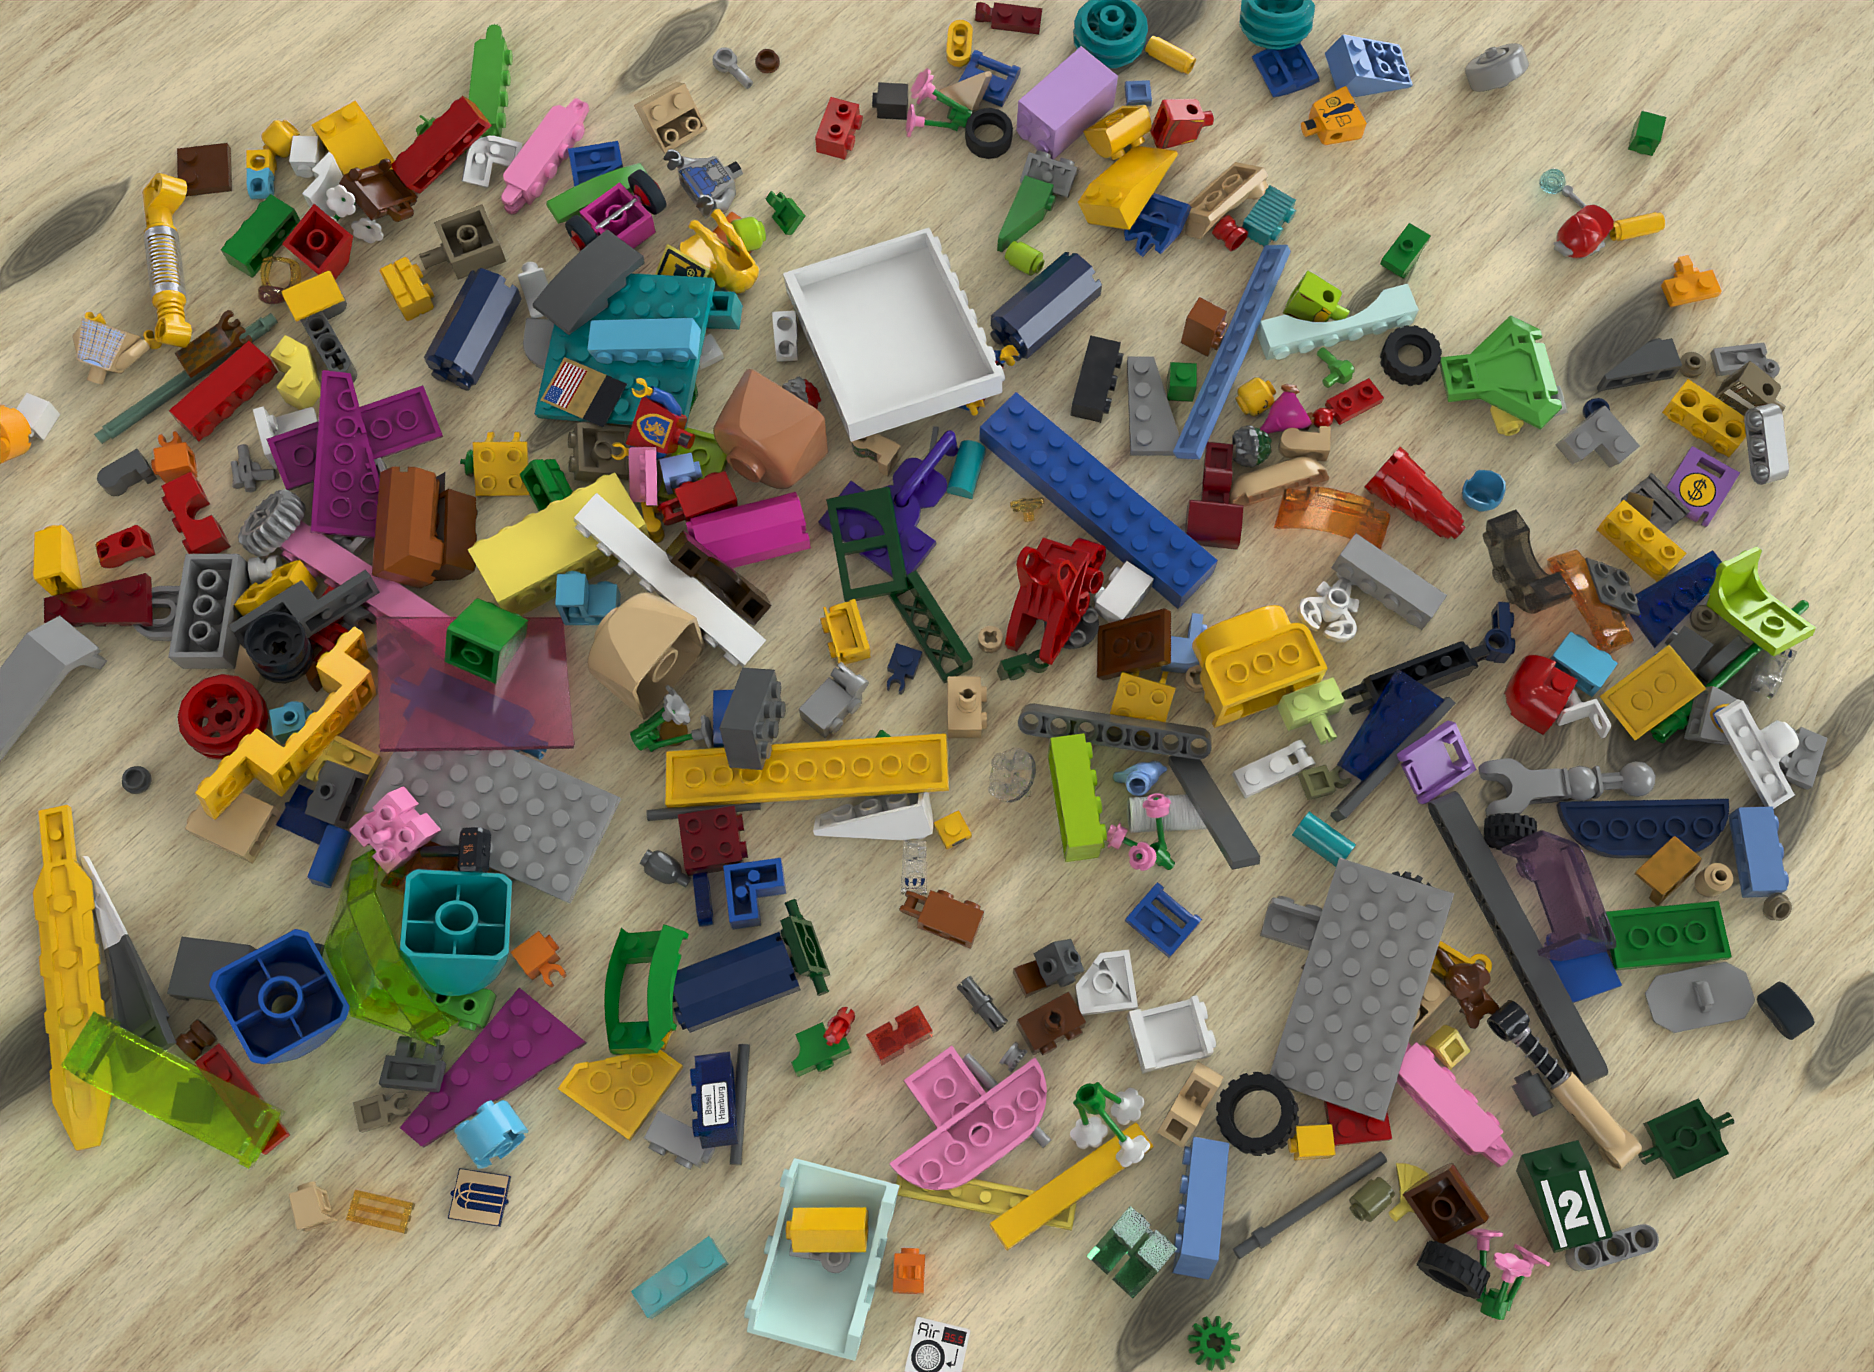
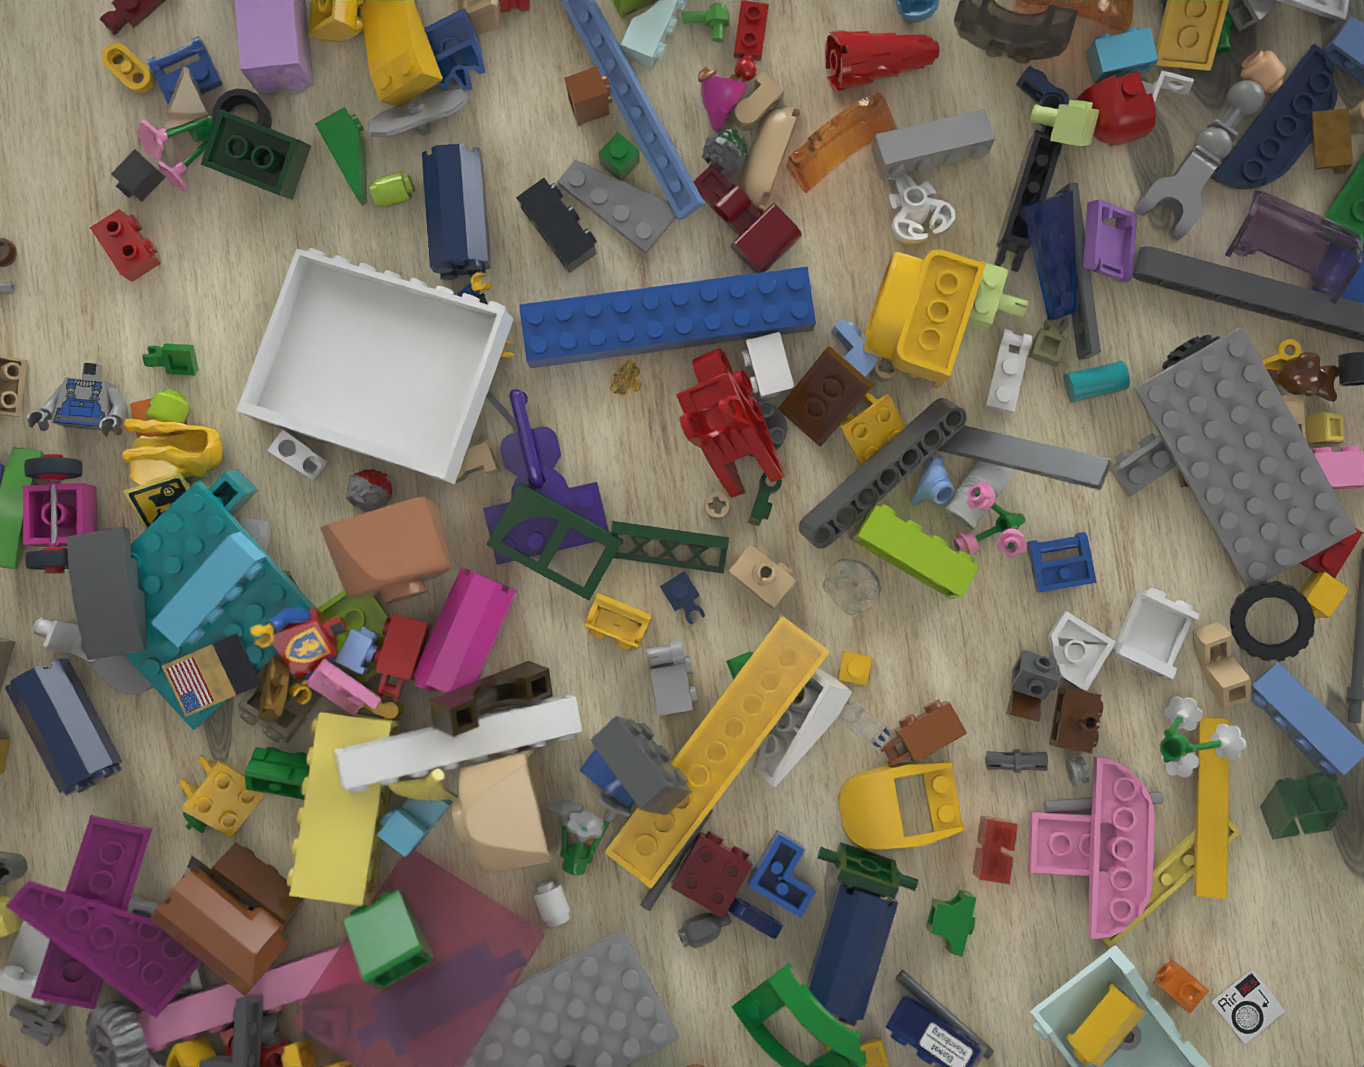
camera: 55 degrees left, 15 degrees up
red axle [823,1007,855,1046] -> none
teal brick [947,440,986,499] -> none
light grey bracket [1020,150,1079,198] -> none
yellow head [1235,377,1276,417] -> none
black tyre [1484,813,1537,851] -> none
none -> dark green slope [201,109,311,200]
none -> pearl gold slope [258,656,290,722]
none -> light grey shield [367,89,469,137]
none -> light yellow hand [388,769,458,801]
none -> white brick [533,880,570,928]
none -> yellow slope [838,760,965,850]
none -> yellowish green brick [1030,100,1100,146]
none -> light nougat head [1240,50,1286,94]

